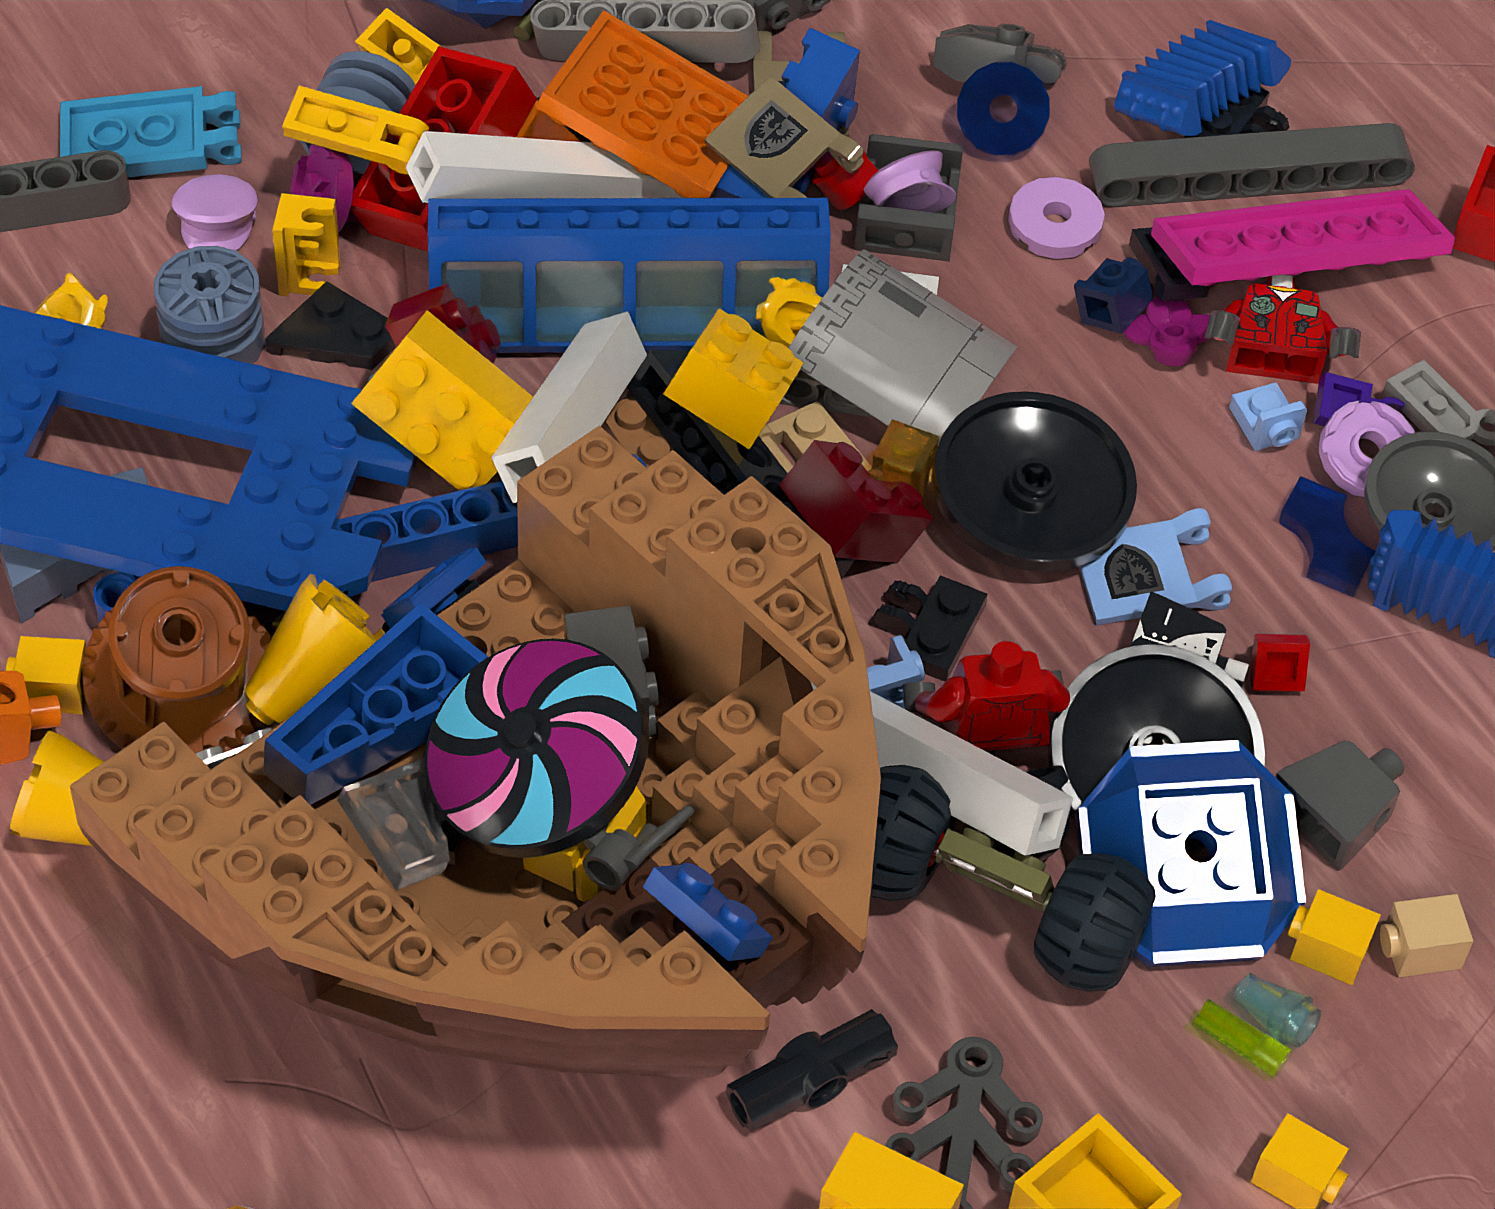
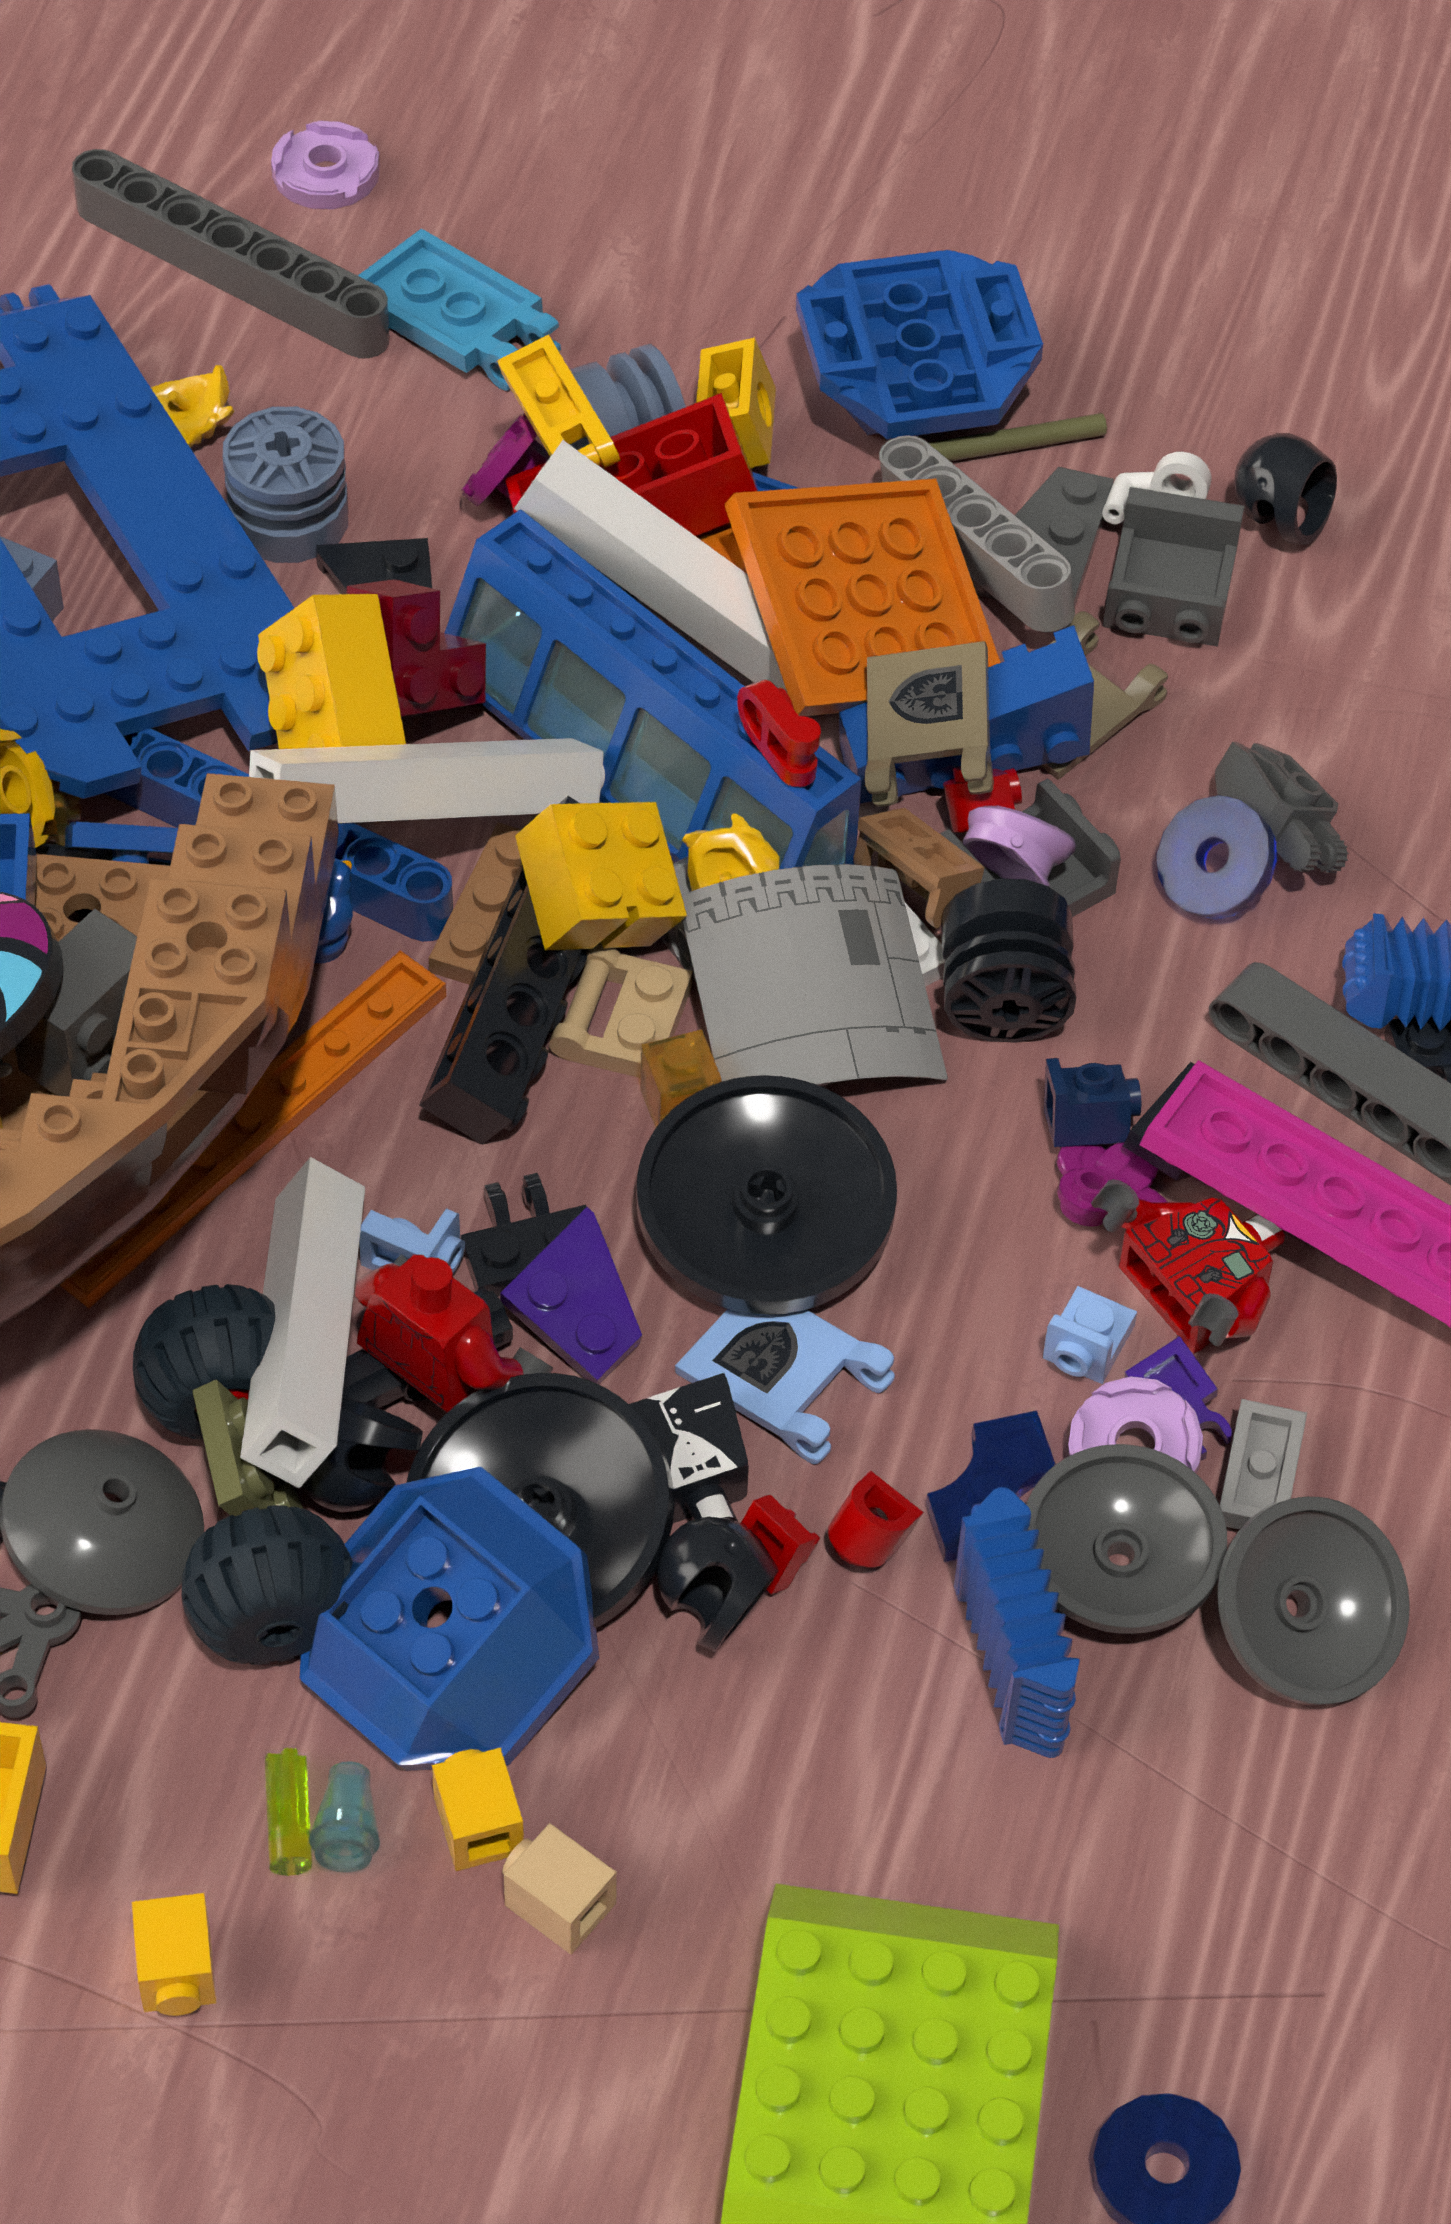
camera: 50 degrees right, 0 degrees up
lavender piece [171,174,258,251] -> none
yellow hinge [272,193,341,296] -> none
dark red brick [779,440,933,563] -> none
lavender tile [1008,177,1105,259] -> none
dark grey torso [1276,740,1404,871] -> none
none -> dark grey dish [0,1429,204,1615]
none -> dark purple wing [500,1207,642,1384]
none -> black helmet [656,1516,779,1652]
none -> red plate [737,679,821,787]
none -> red plate [828,1470,924,1567]
none -> medium nougat hinge [854,807,985,928]
none -> black wheel [941,878,1077,1043]

